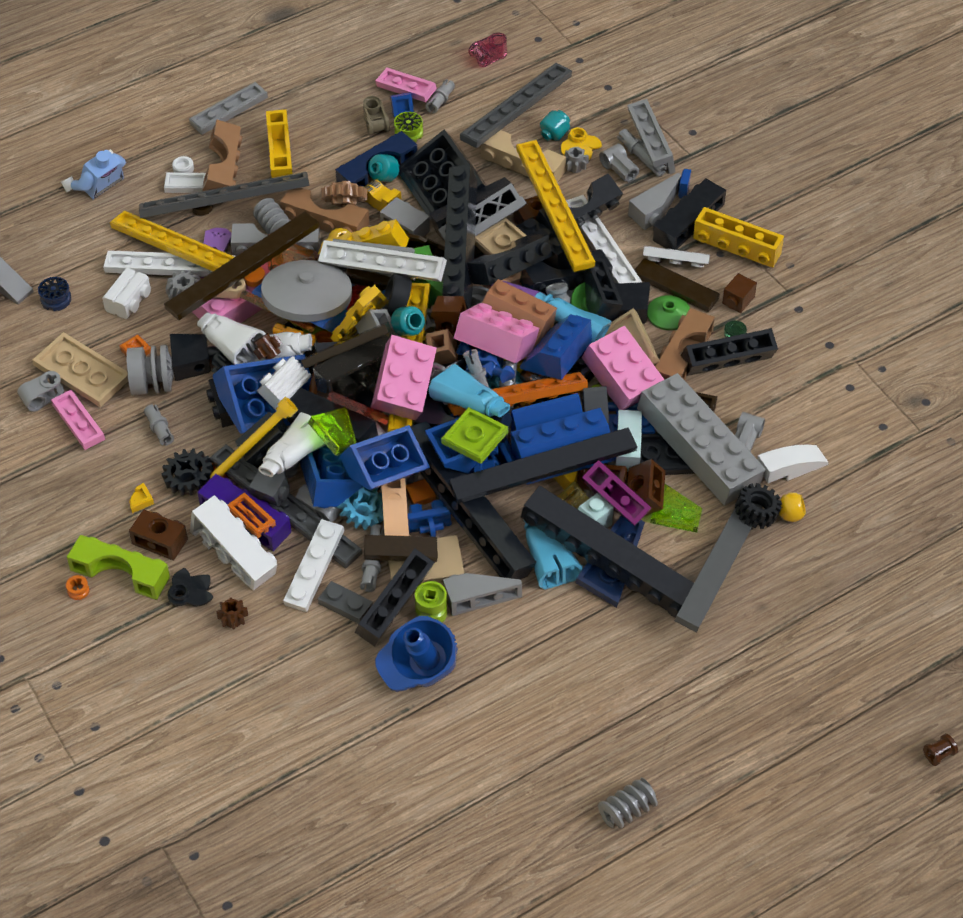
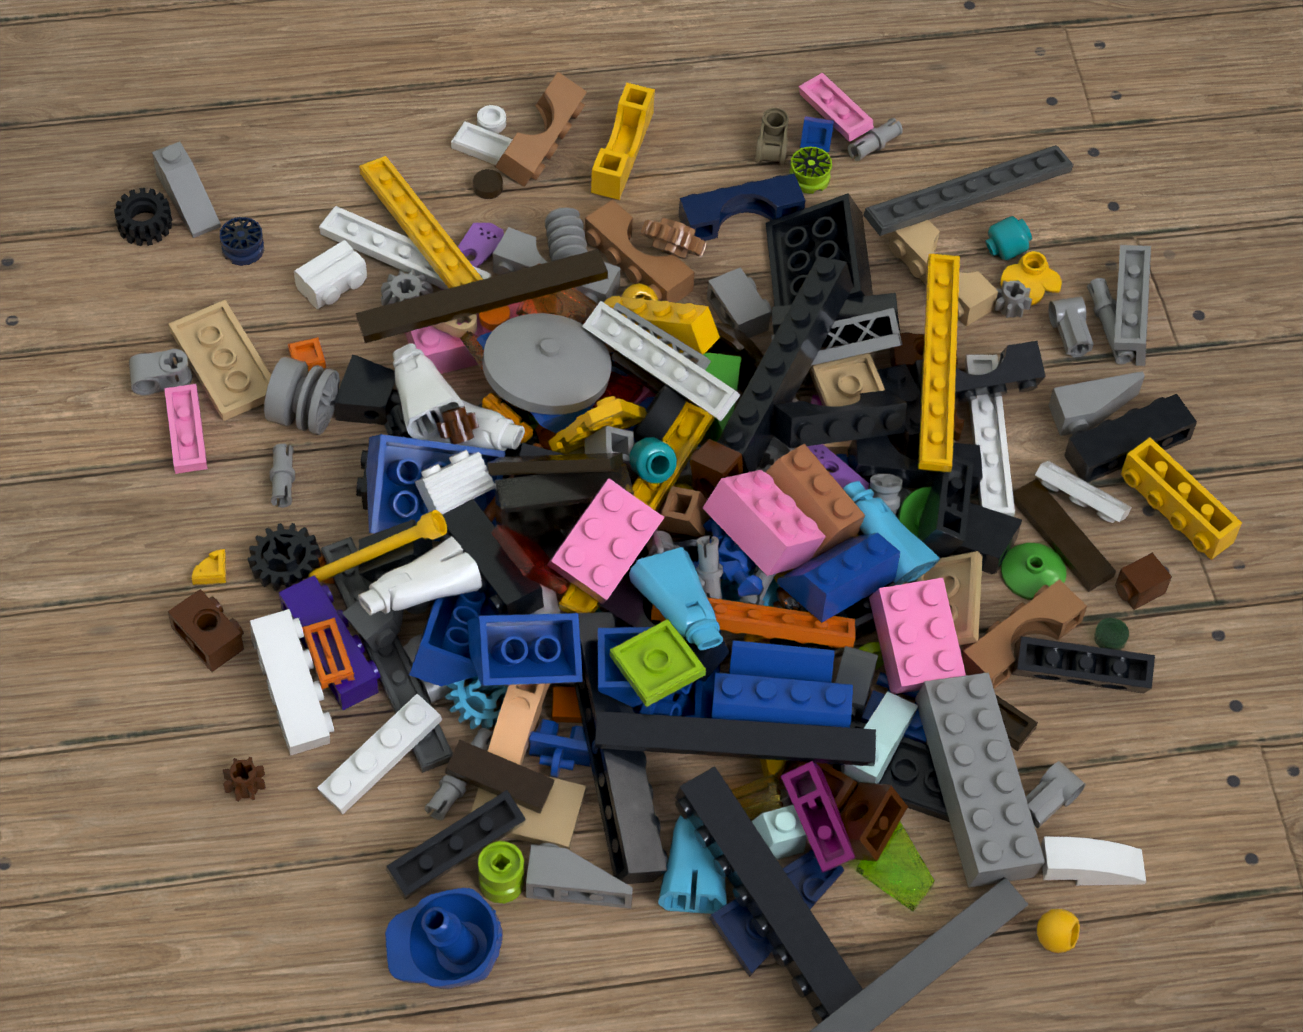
camera: 20 degrees right, 5 degrees up
light blue torso [61,149,126,199] -> none
orange bush [66,575,89,600] -> none
lime arch [67,535,170,600] -> none
dark grey tile [139,172,309,218] -> none
black plate [167,568,213,606] -> none
light grey tile [189,82,268,135] -> none
clear neon green wing [308,407,356,456] -> none
dark grey plate [318,581,373,624] -> none
yellow leg [364,180,401,211] -> none
teal head [368,154,399,182] -> none
clear pink piece [468,32,507,67] -> none
blue tile [678,169,691,199] -> none
black tyre [735,483,782,529] -> none

